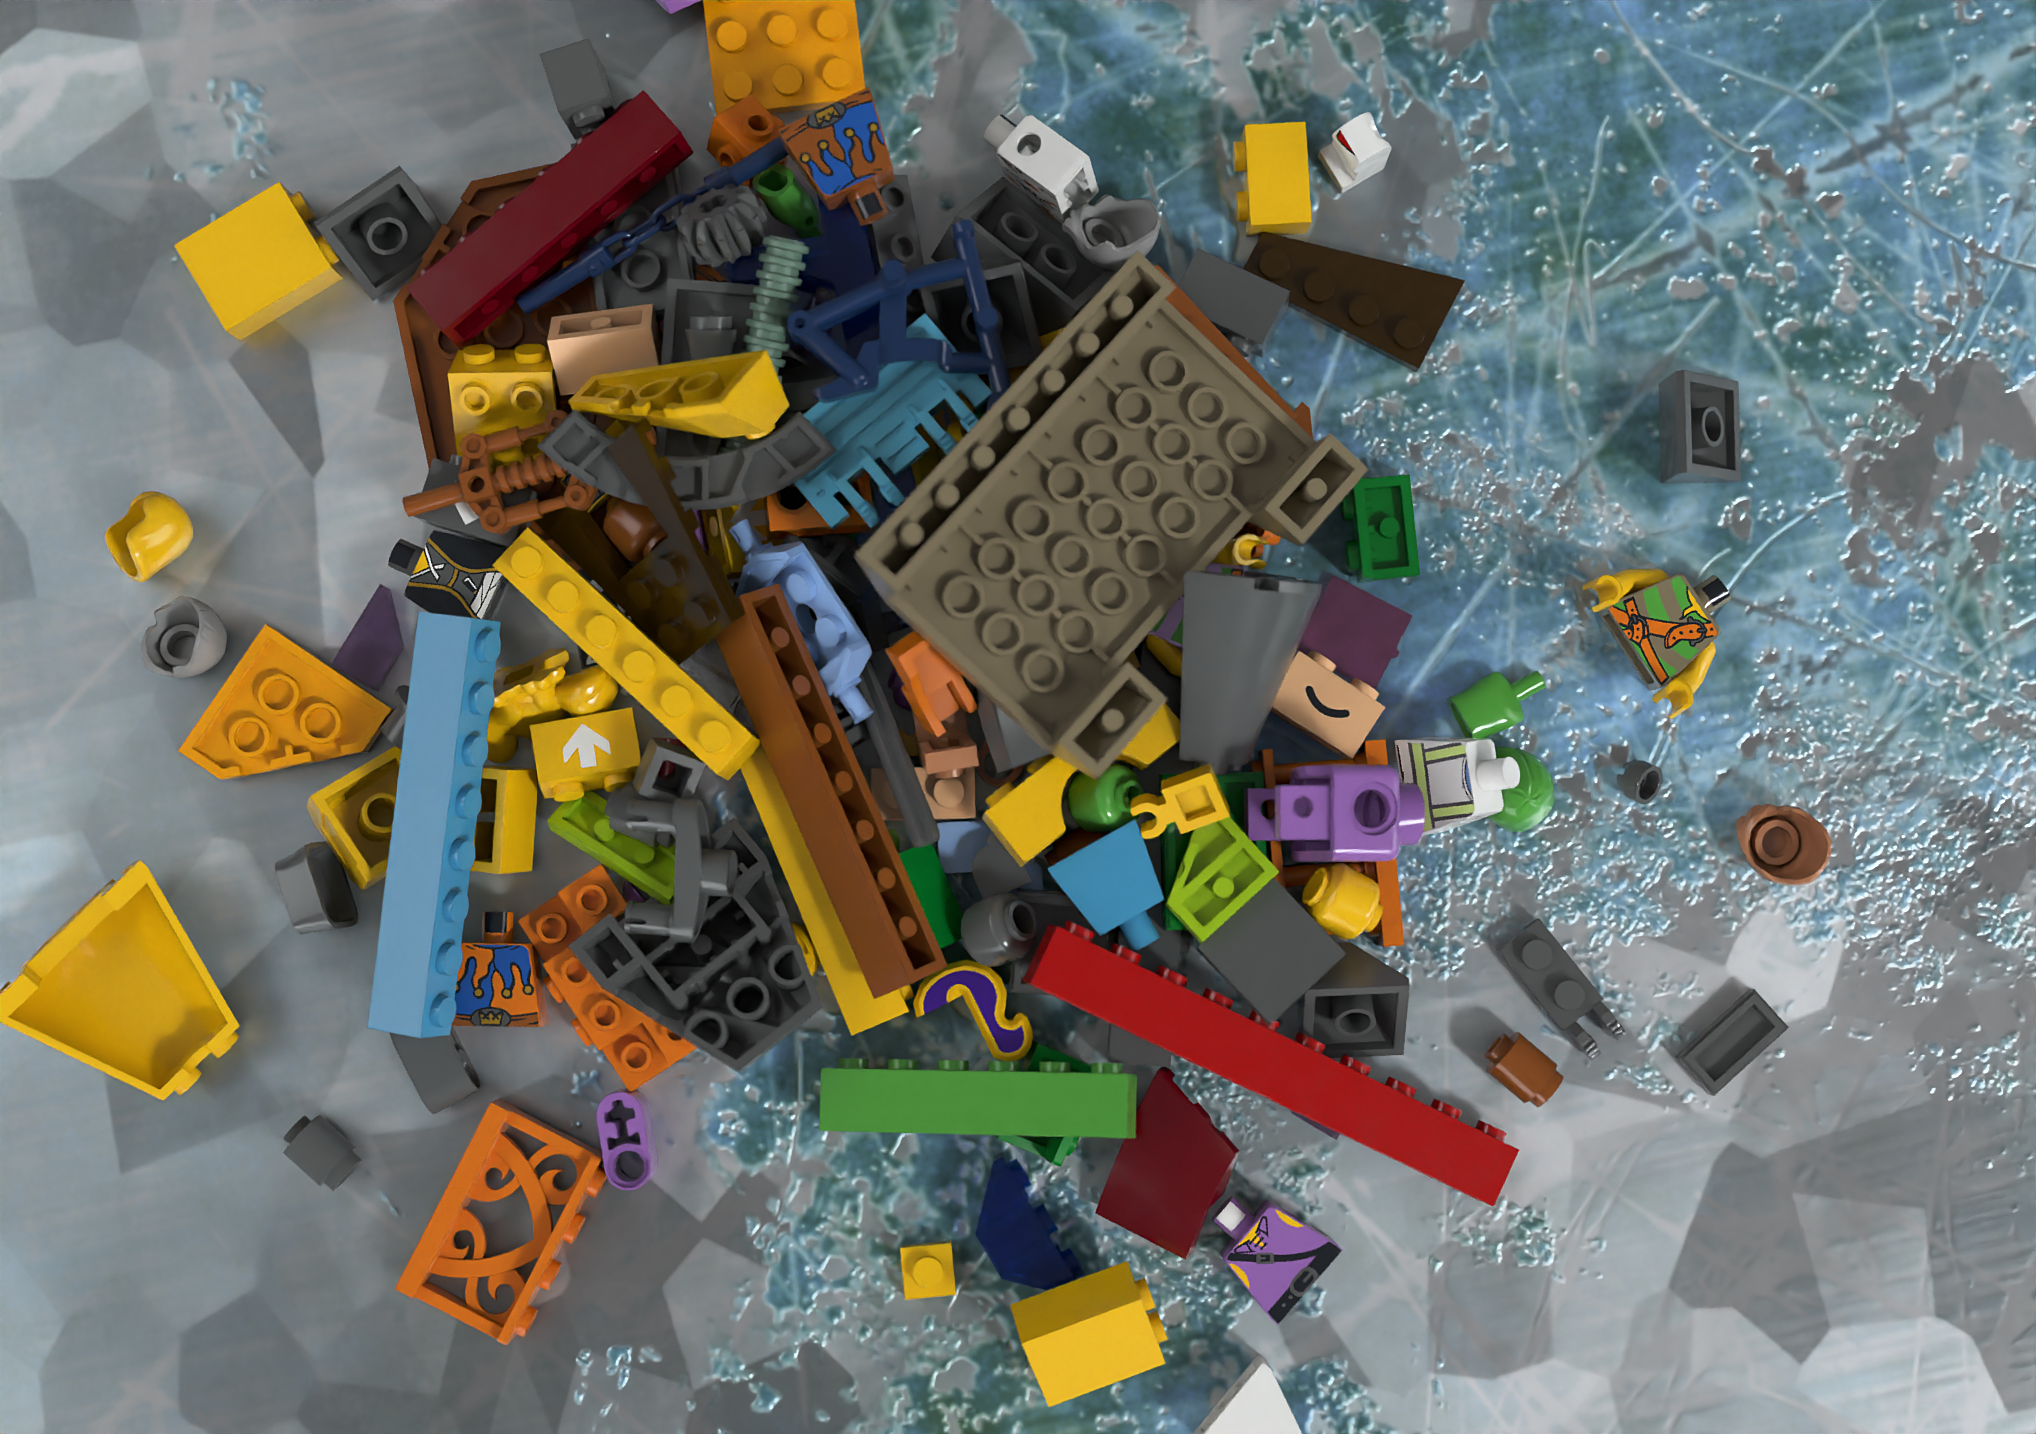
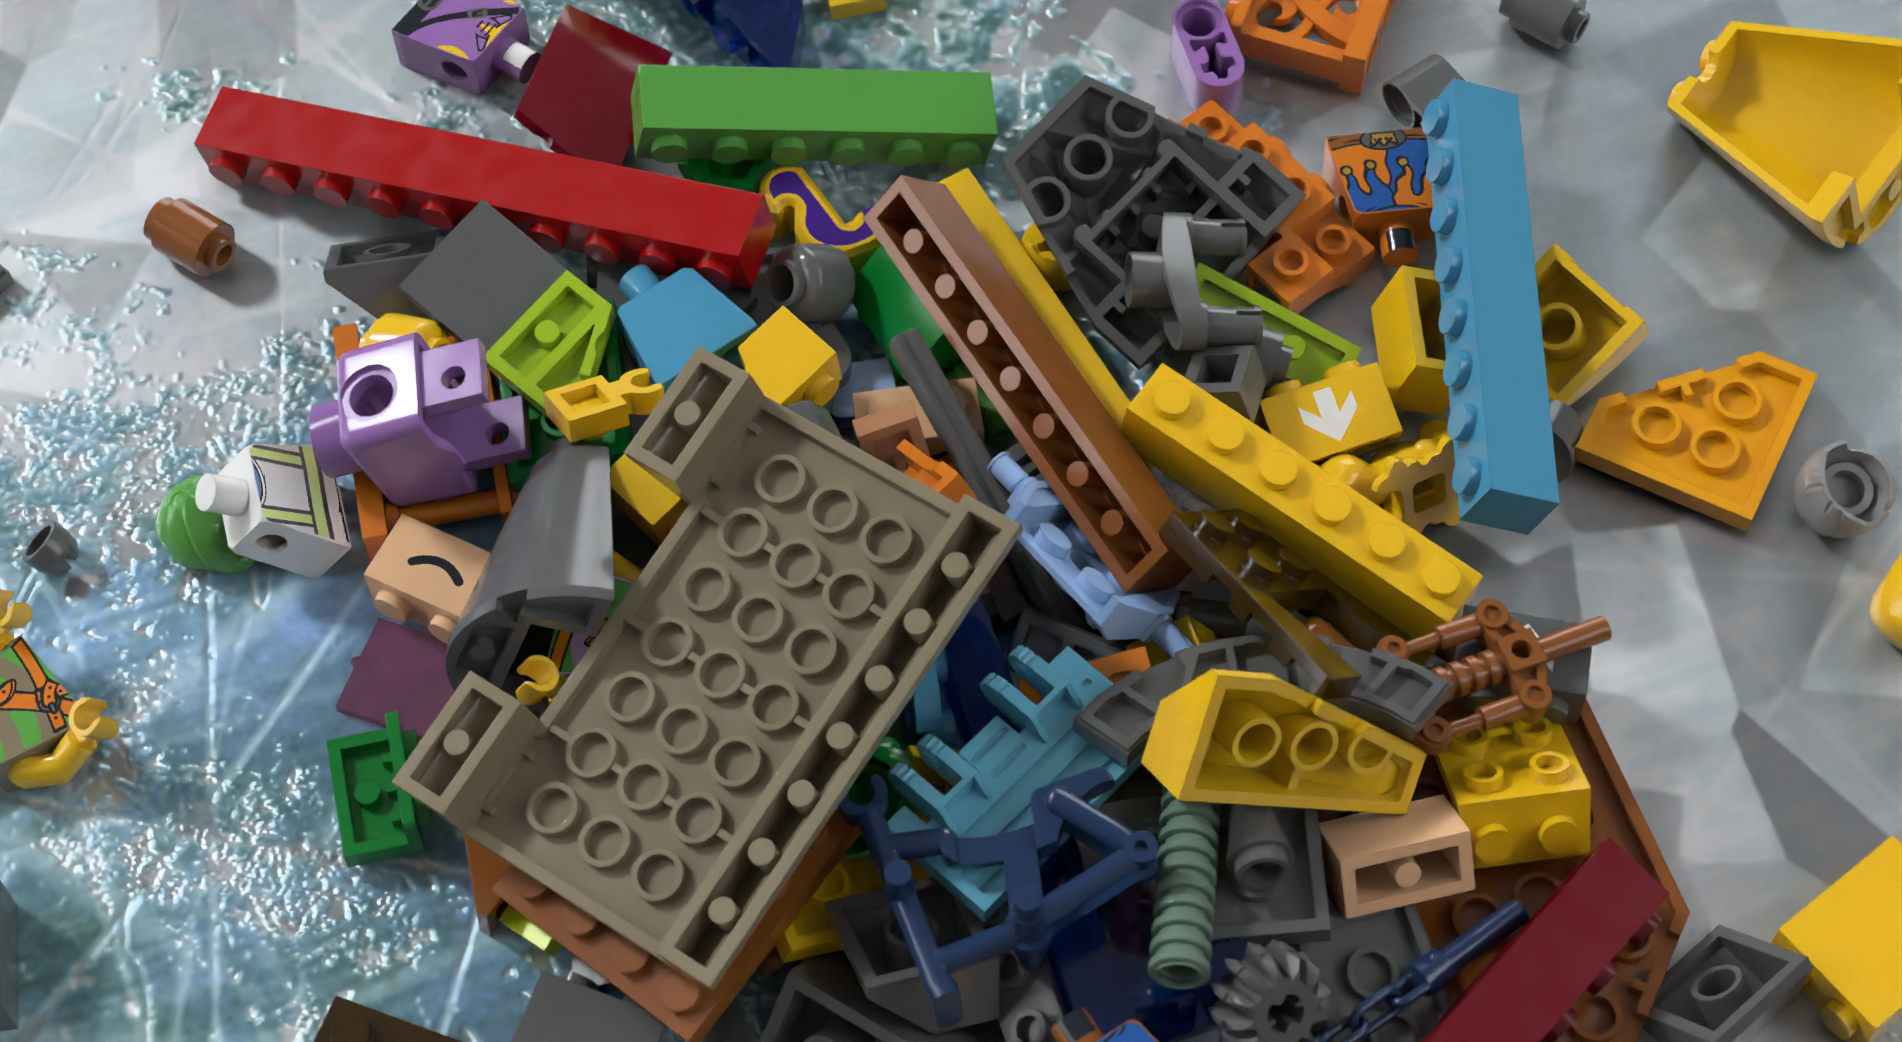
camera: 175 degrees right, 25 degrees down
dark grey piece [275,841,358,935] -> none
clear purple tile [331,584,404,691] -> none
torso [388,530,510,621] -> none
bright green piece [1447,671,1546,738] -> none
dark grey hinge [1497,918,1626,1060] -> none

